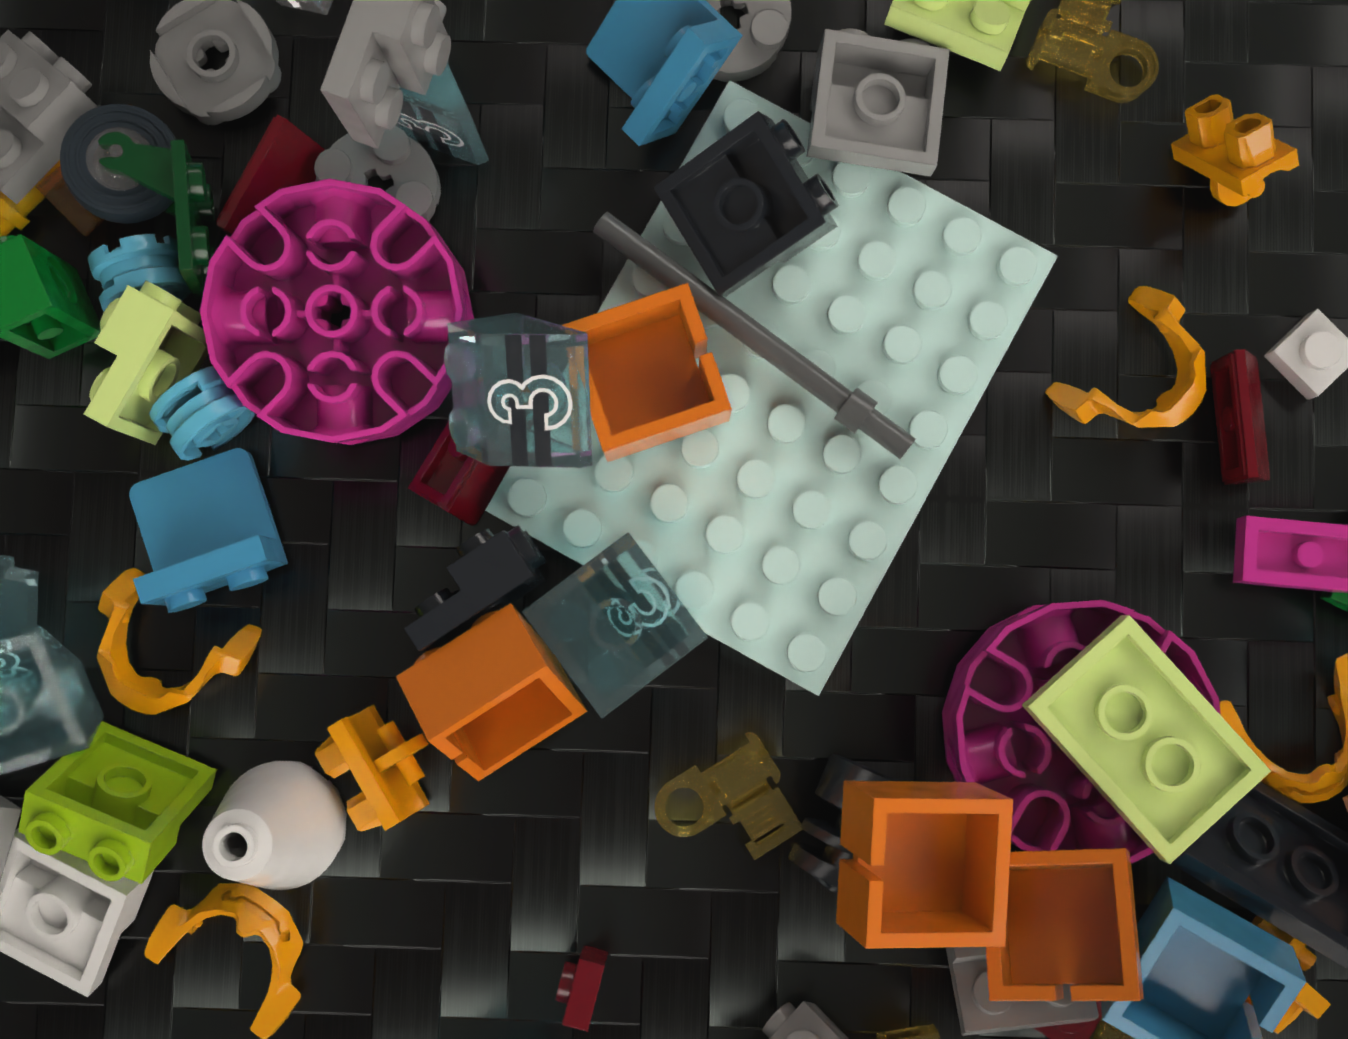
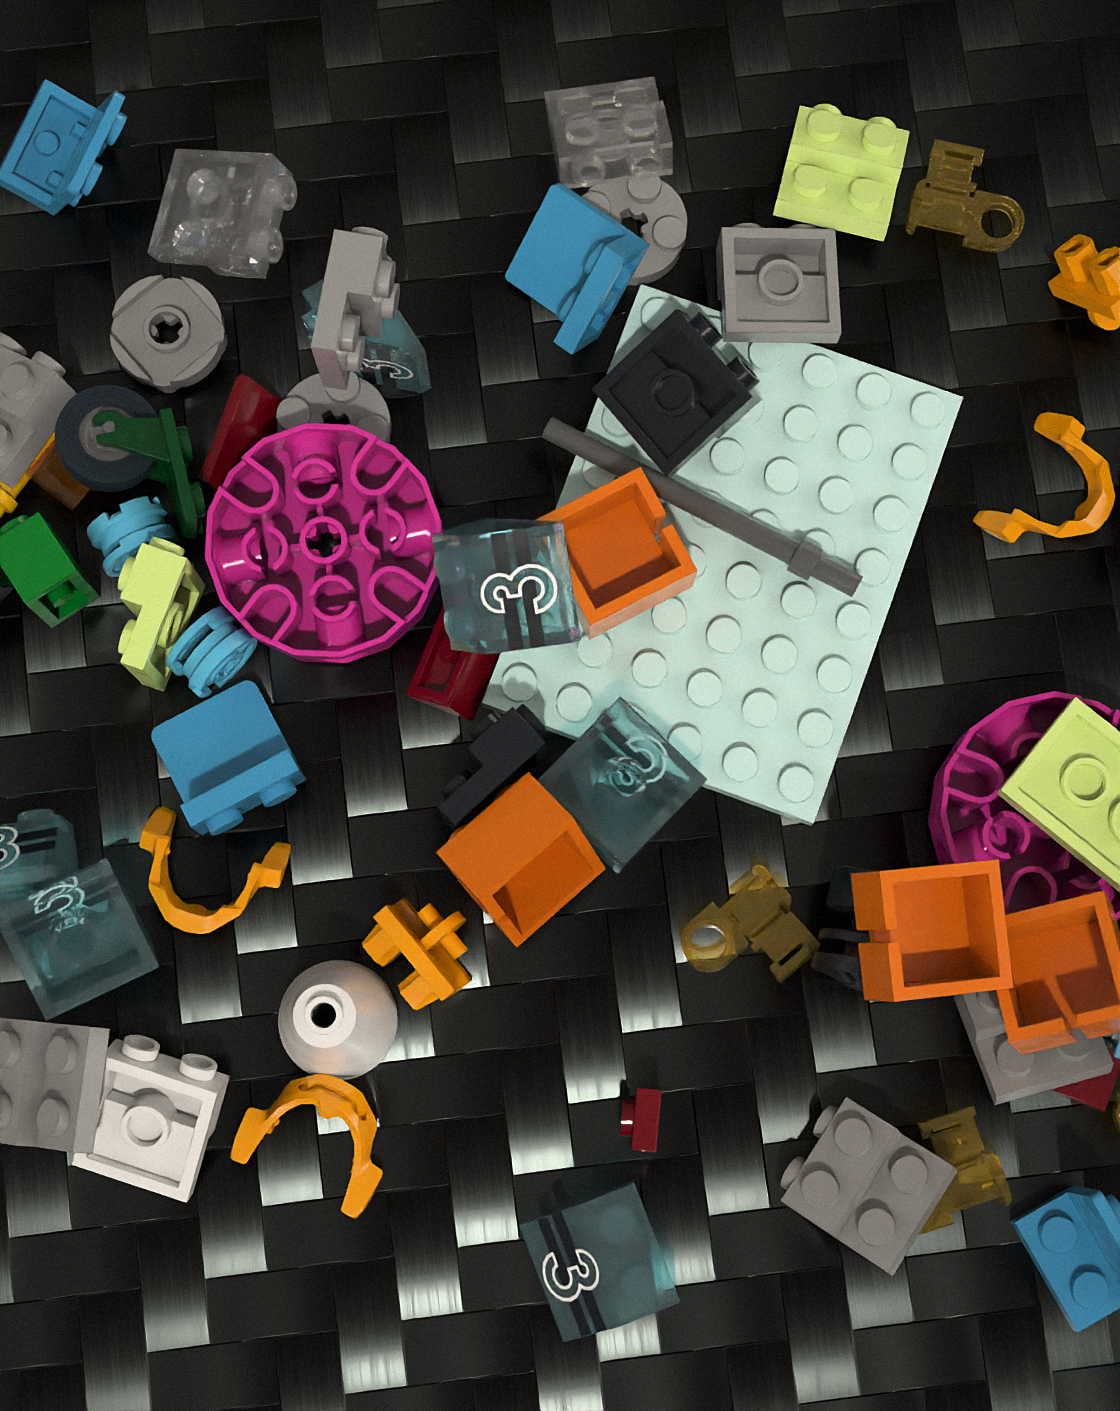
camera: 15 degrees left, 5 degrees down
lime plate [18,721,217,884] -> none

